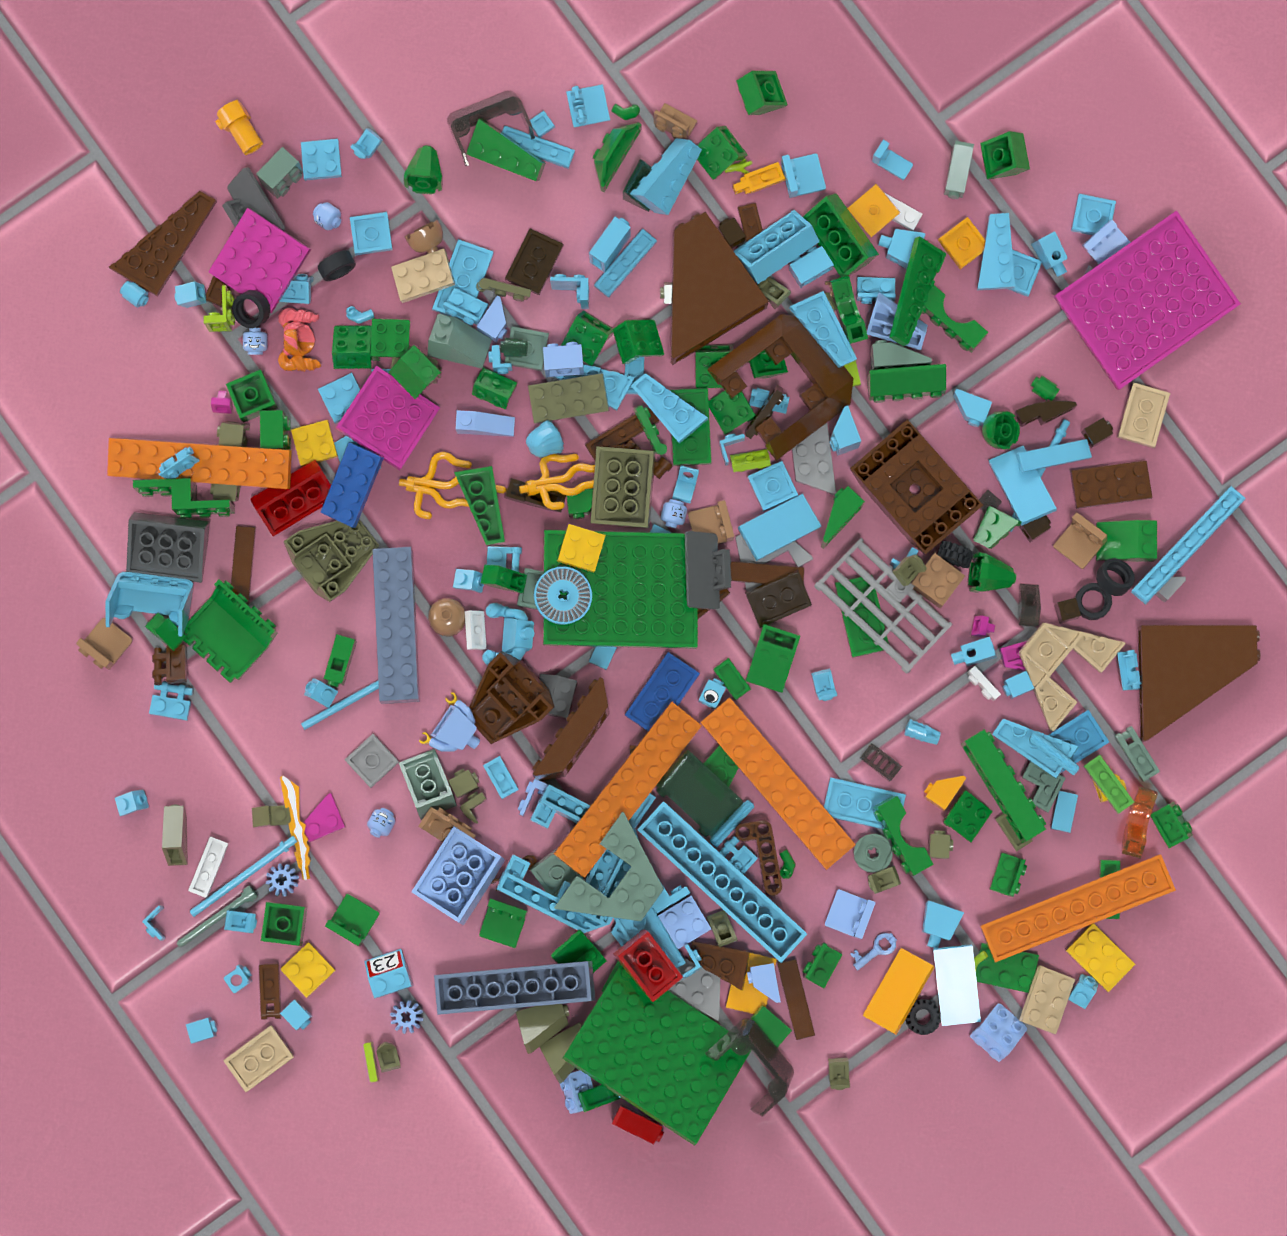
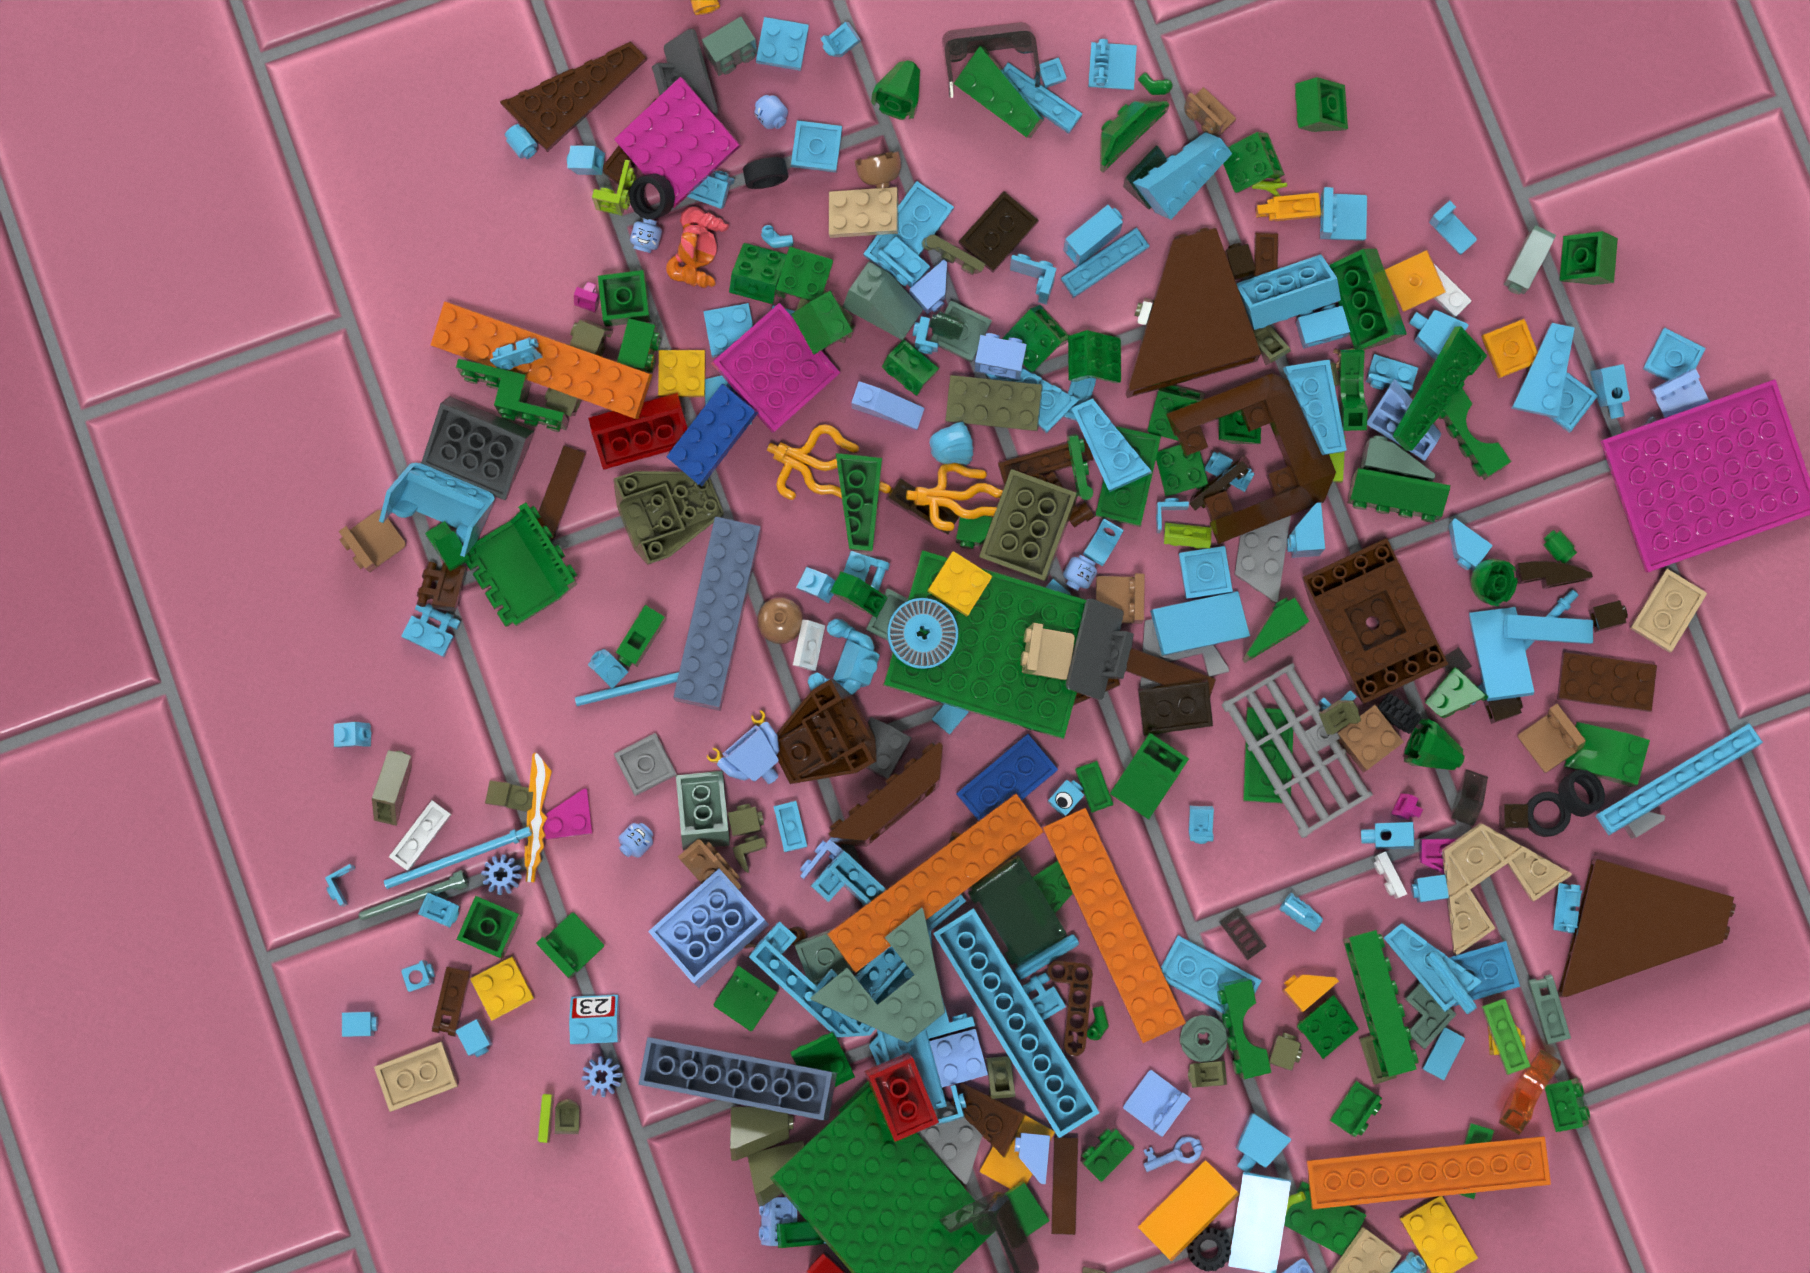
camera: 15 degrees right, 0 degrees up
none -> tan bracket [1020,623,1075,680]

